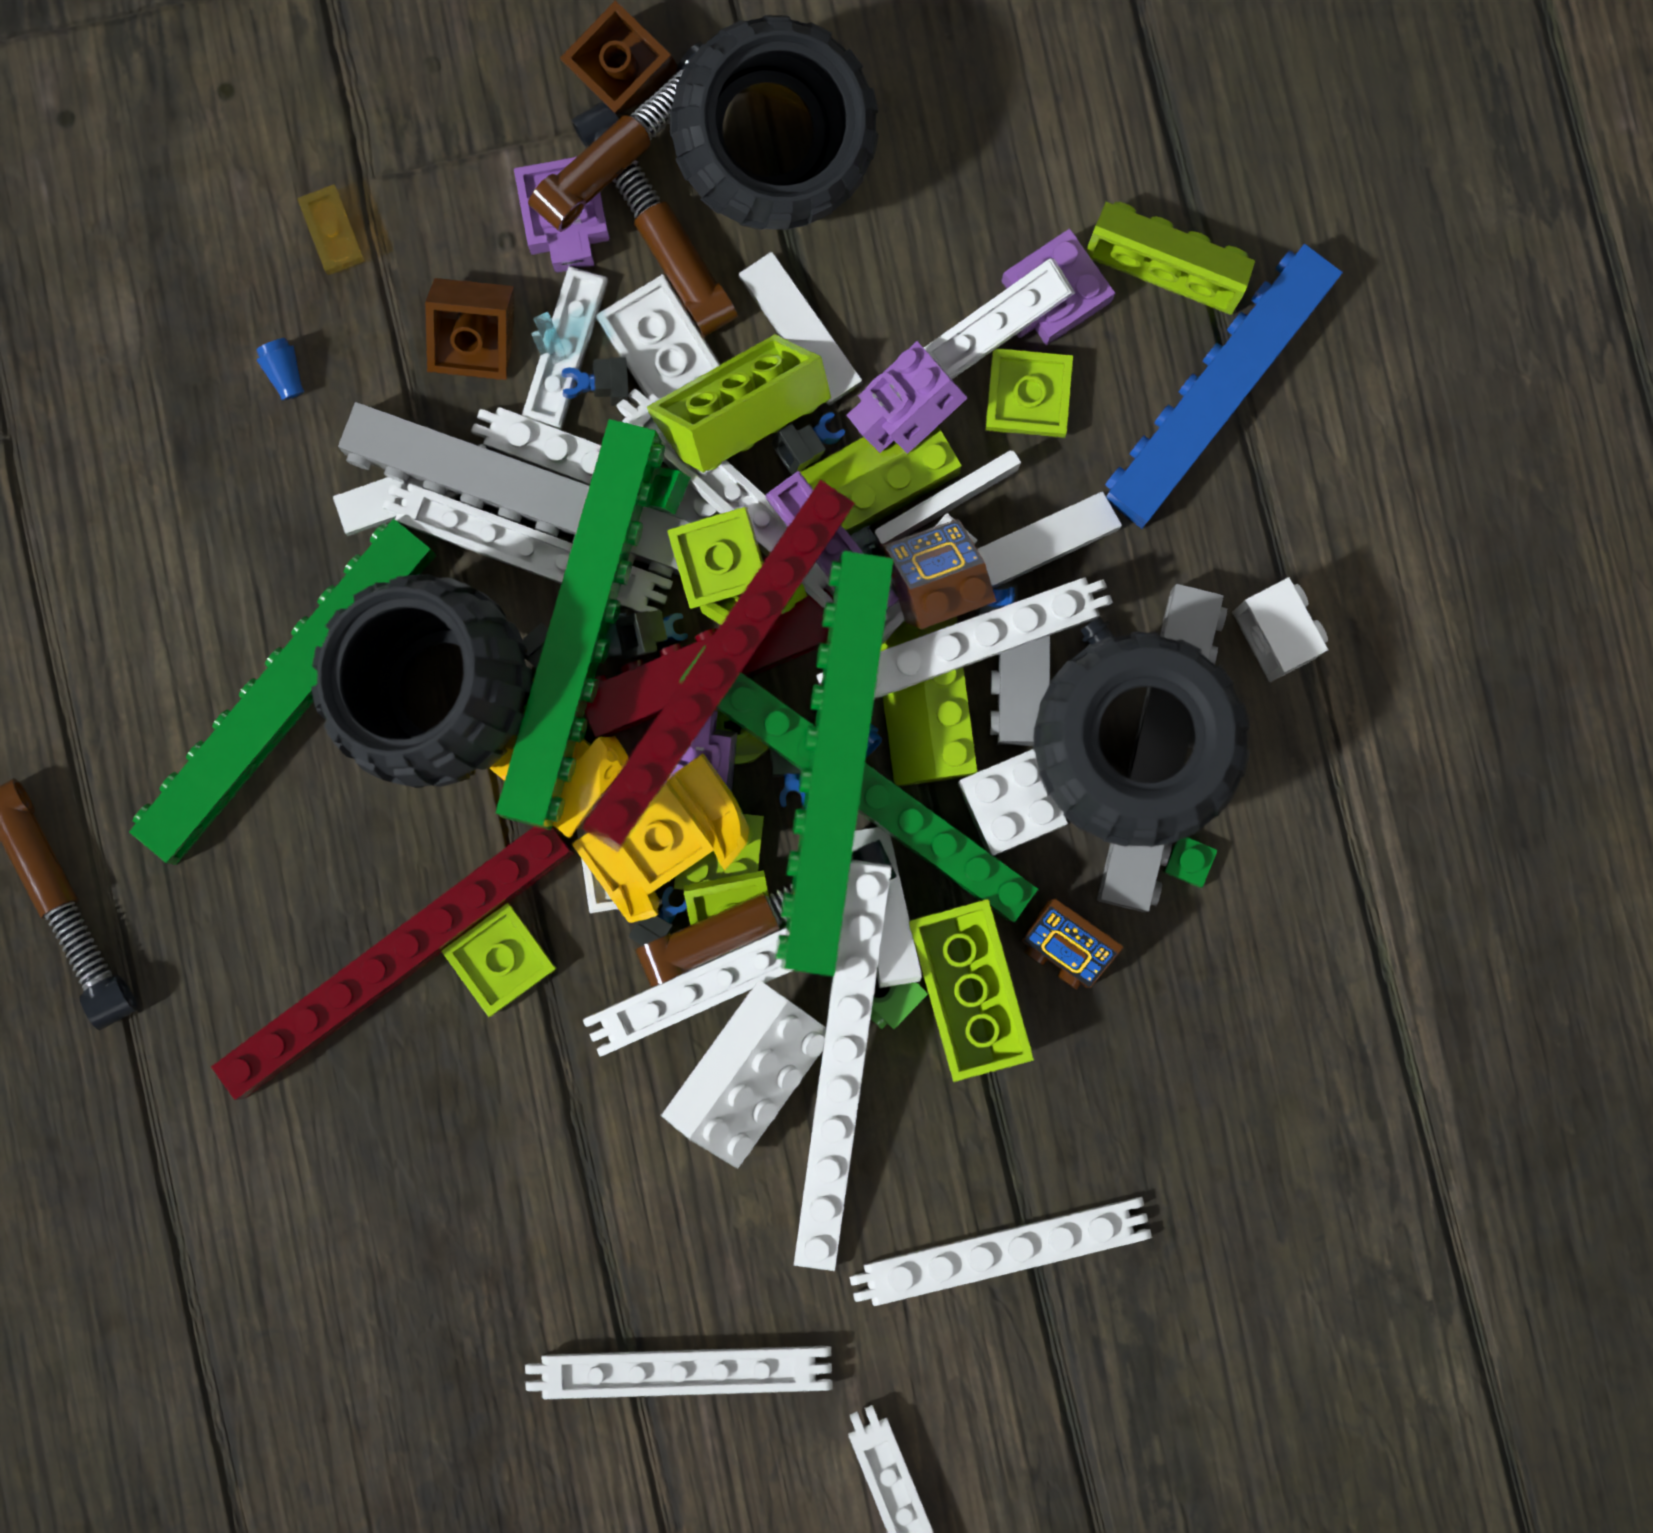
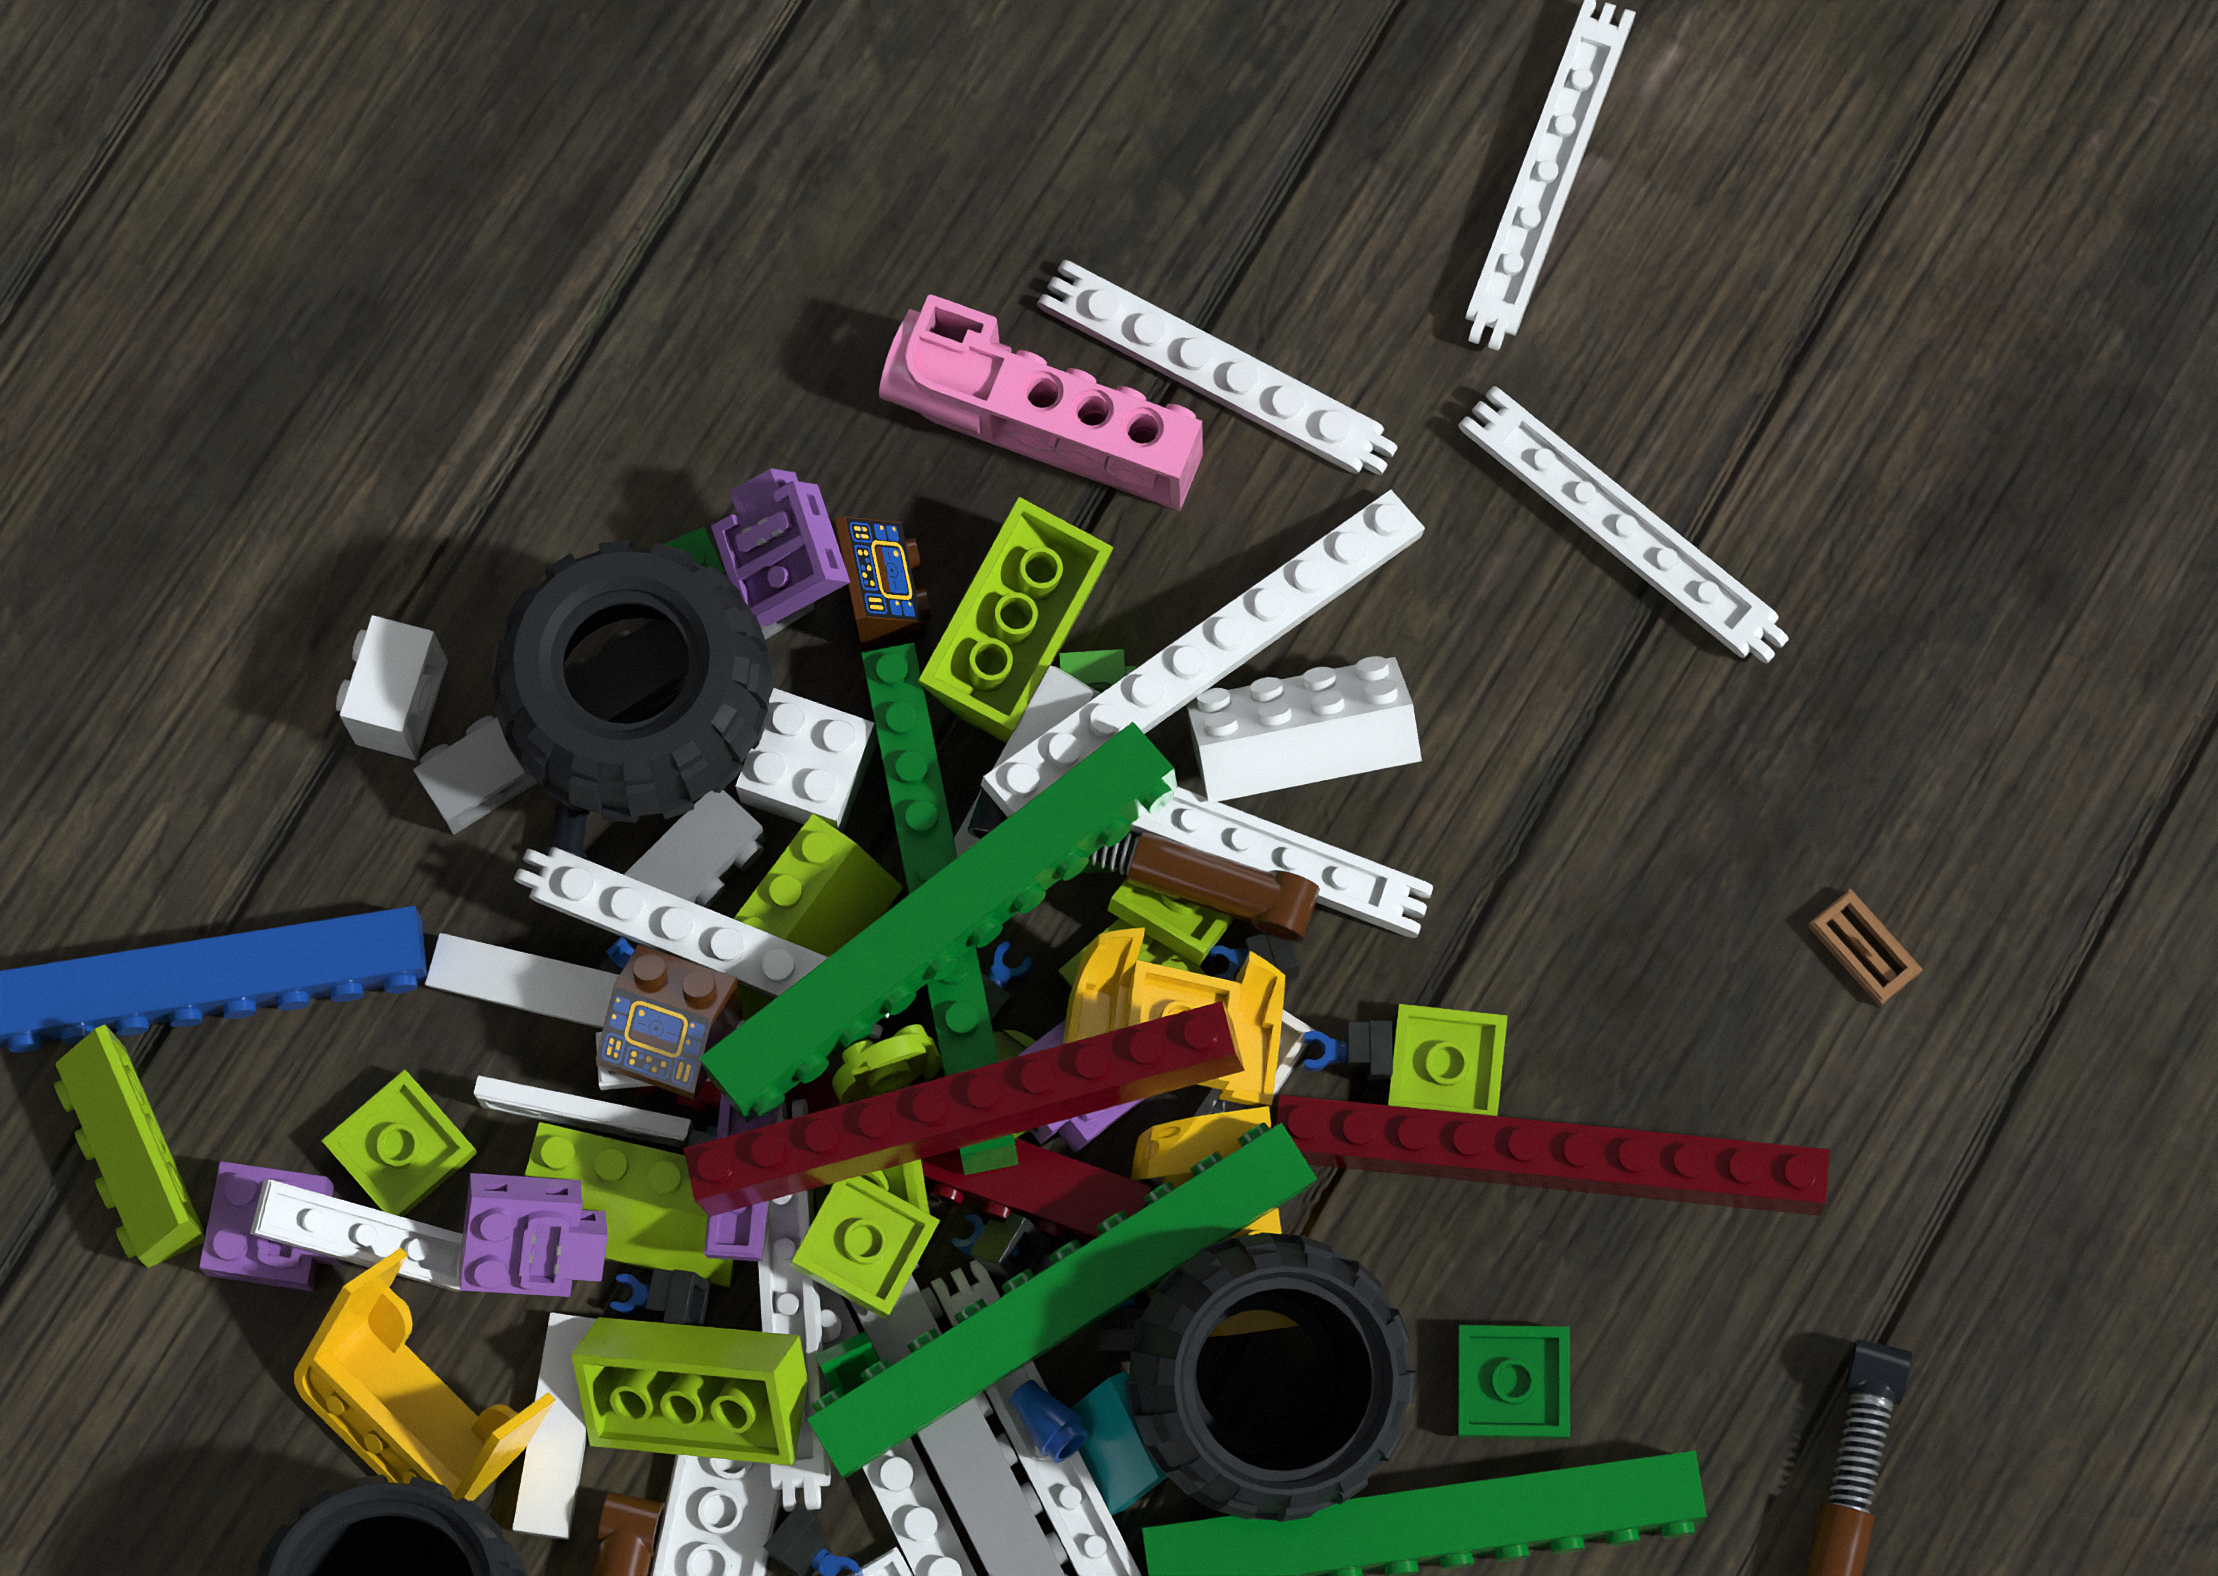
camera: 130 degrees left, 10 degrees down
none -> yellow windscreen [294,1248,556,1501]
none -> medium lavender piece [711,468,850,626]
none -> lime plate [832,1024,942,1105]
none -> bright pink brick [879,295,1203,511]
none -> blue cone [1009,1380,1089,1463]
none -> teal tile [1070,1371,1168,1515]
none -> pearl dark grey piece [1301,1020,1393,1084]
none -> green plate [1458,1325,1570,1440]
none -> medium nougat tile [1808,888,1923,1007]

